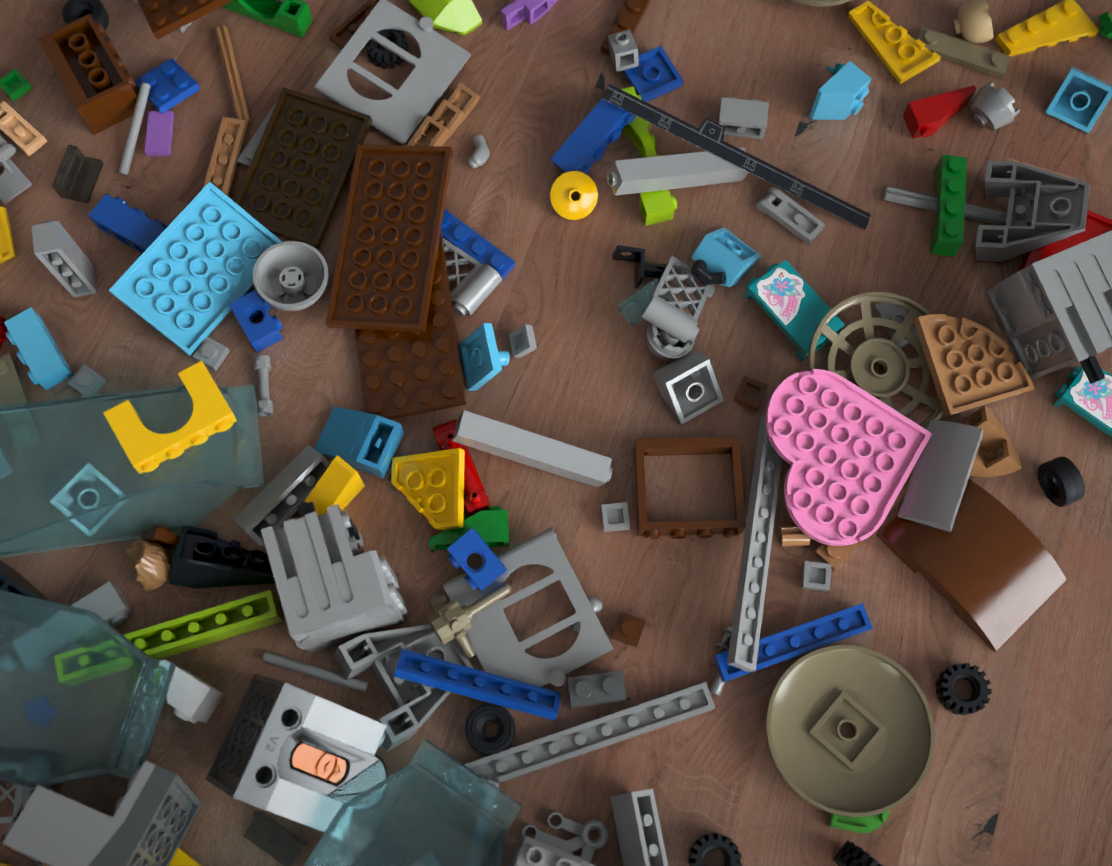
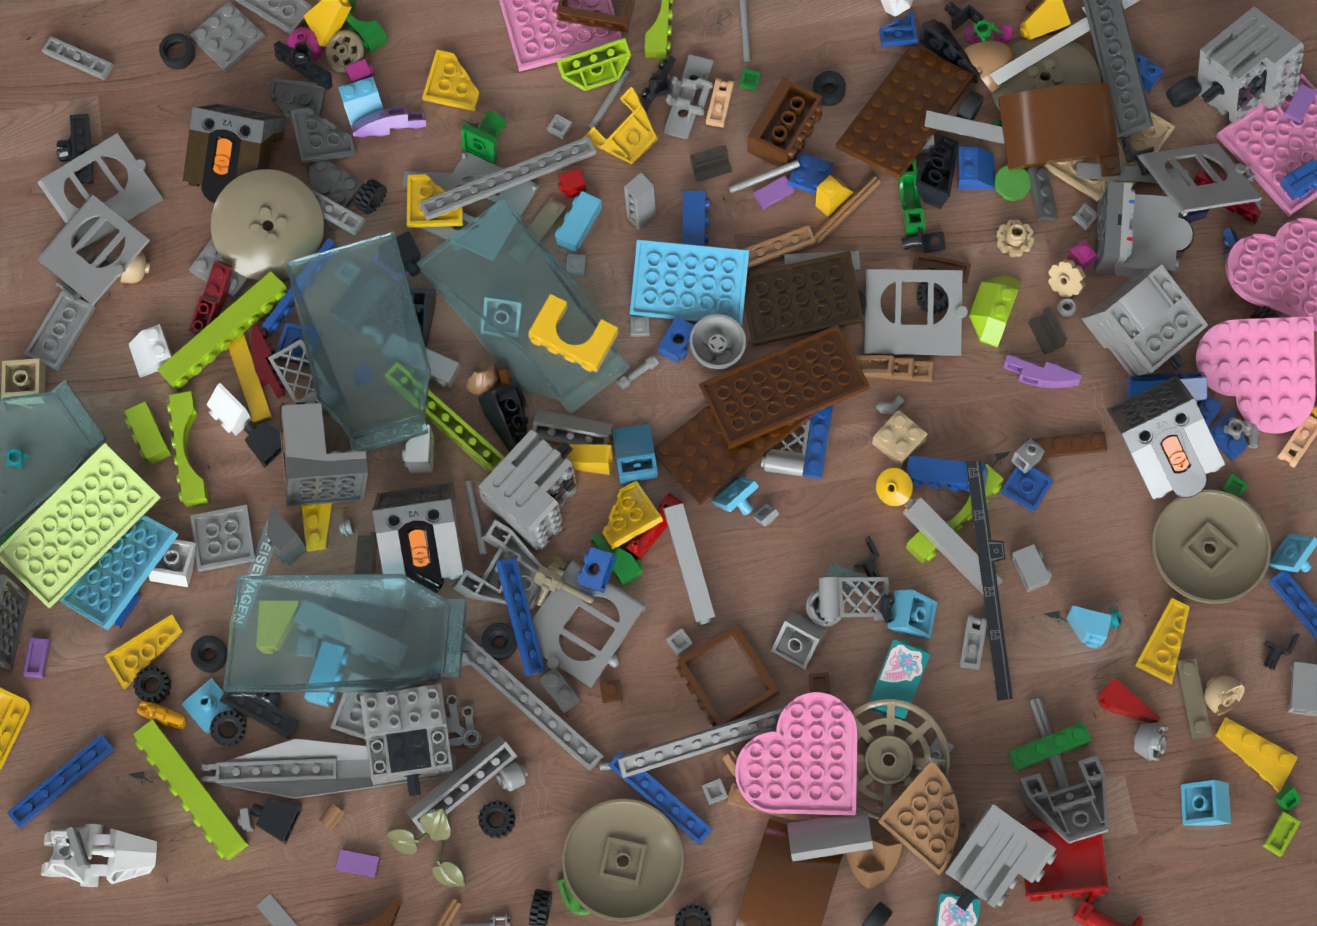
camera: 65 degrees right, 0 degrees up
none -> light grey plate [339,518,354,537]
none -> light grey head [497,762,528,791]
none -> yellow slope [815,175,855,218]
none -> tan brick [872,410,928,468]
none -> black bracket [902,227,946,253]

